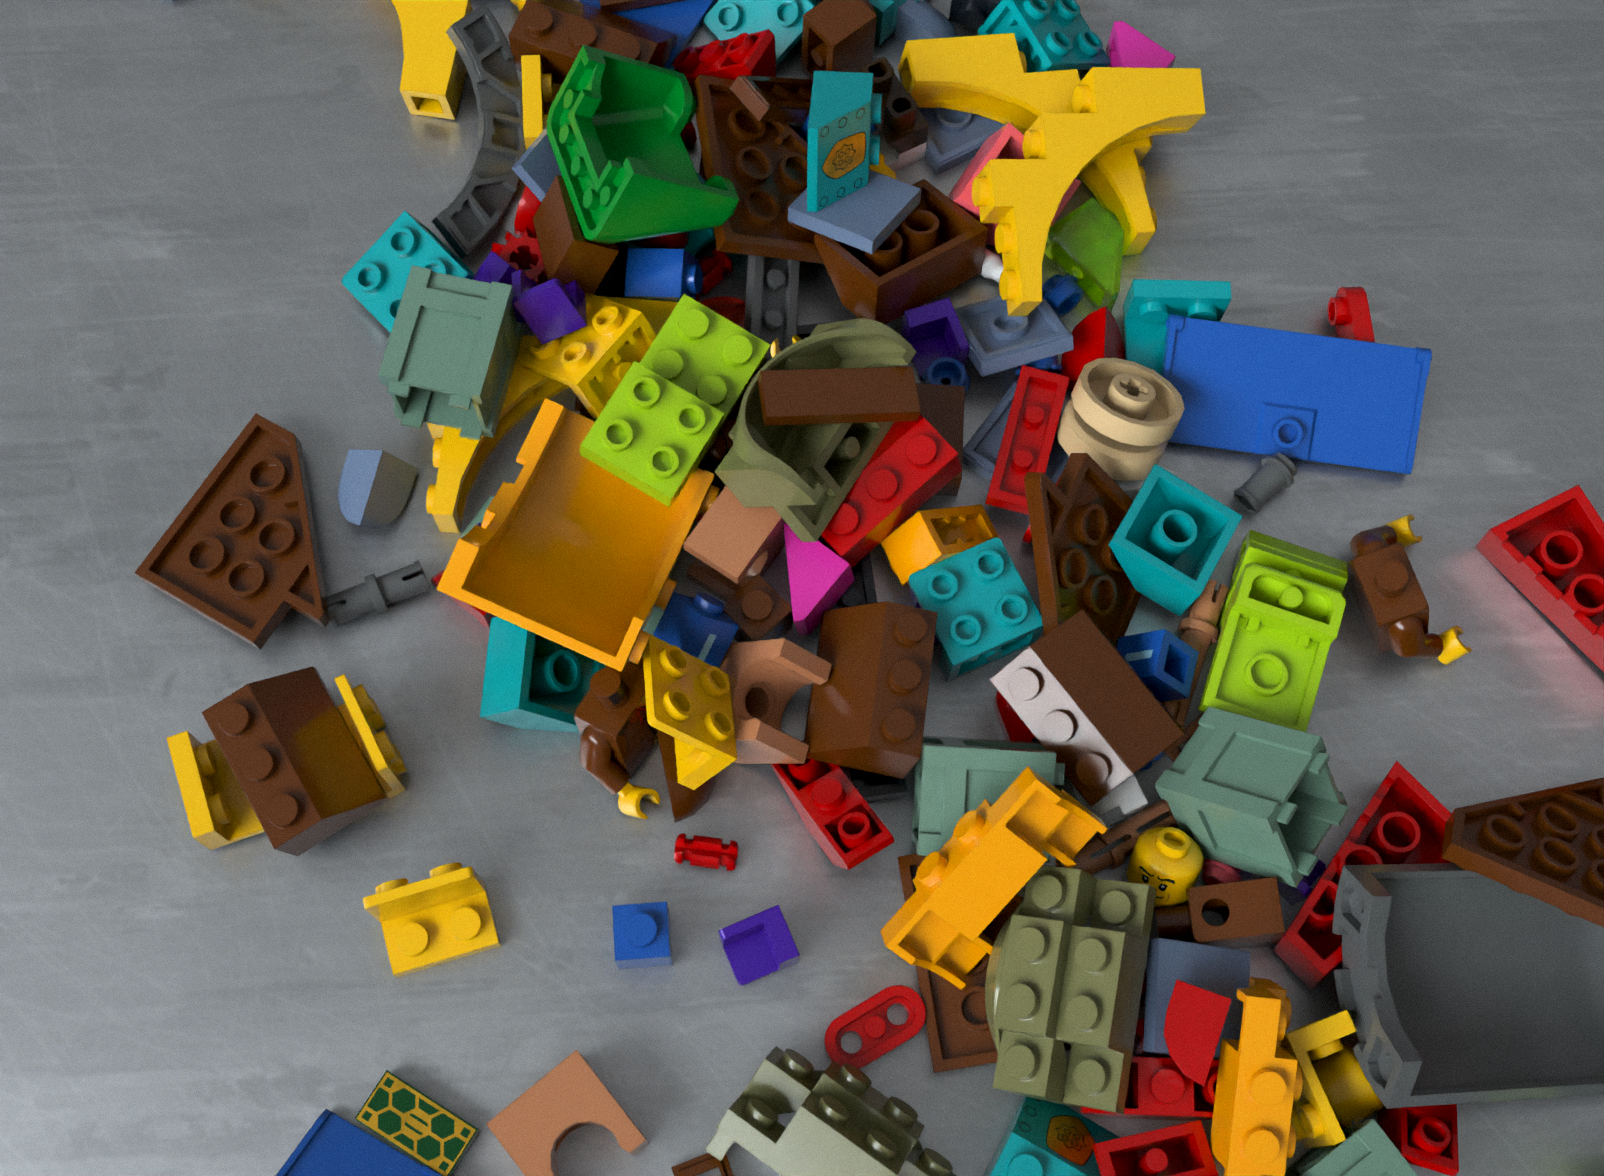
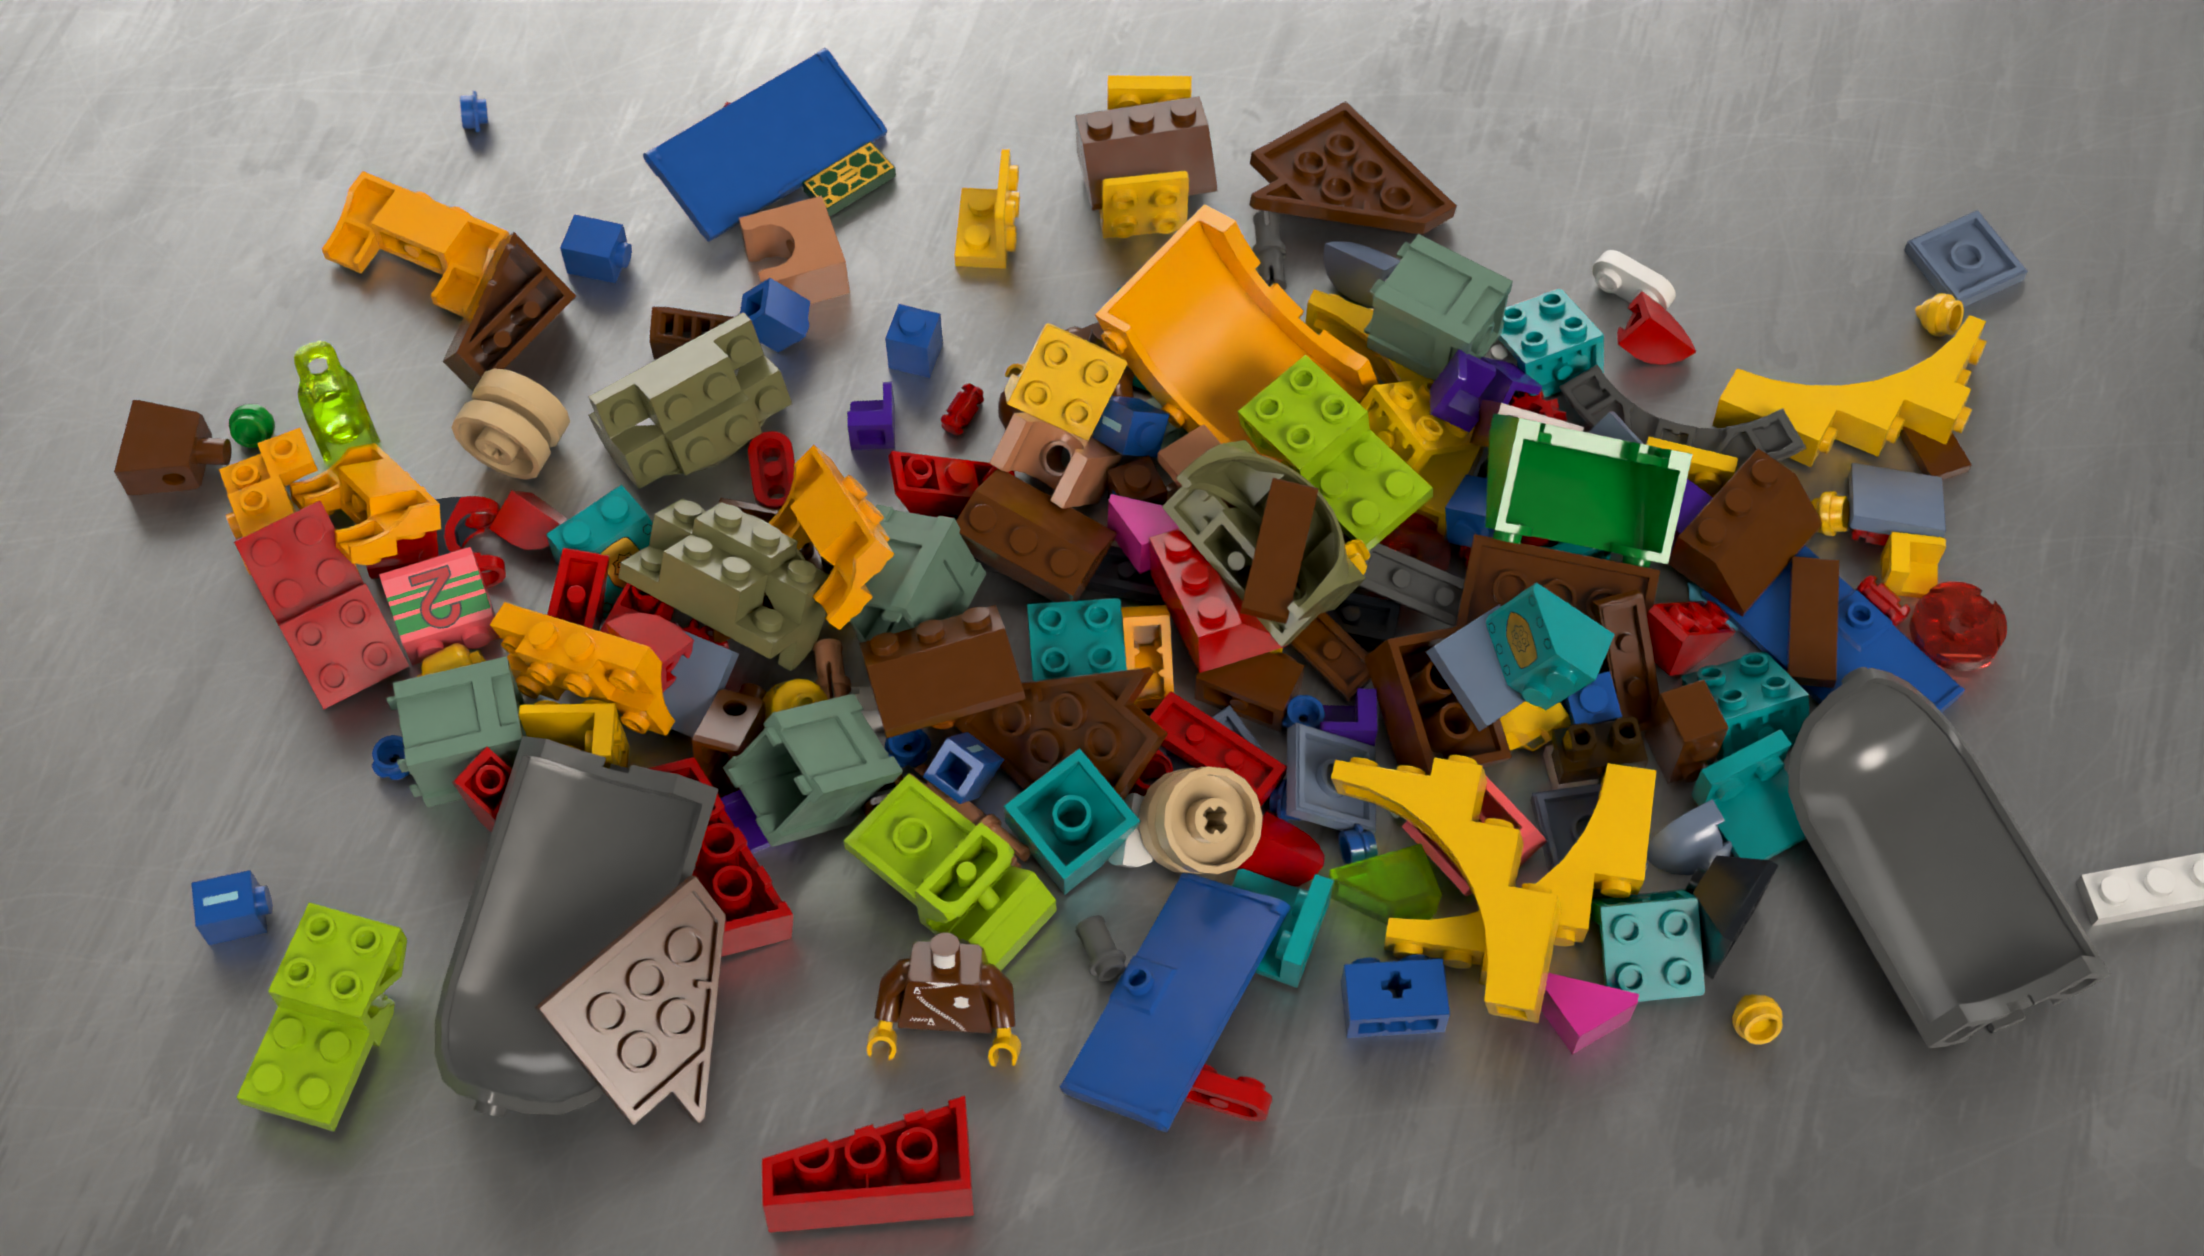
camera: 115 degrees right, 10 degrees down
none -> blue brick [740,278,810,353]
none -> blue brick [1341,954,1450,1038]
none -> white plate [1592,250,1676,310]
none -> red brick [1617,291,1697,365]

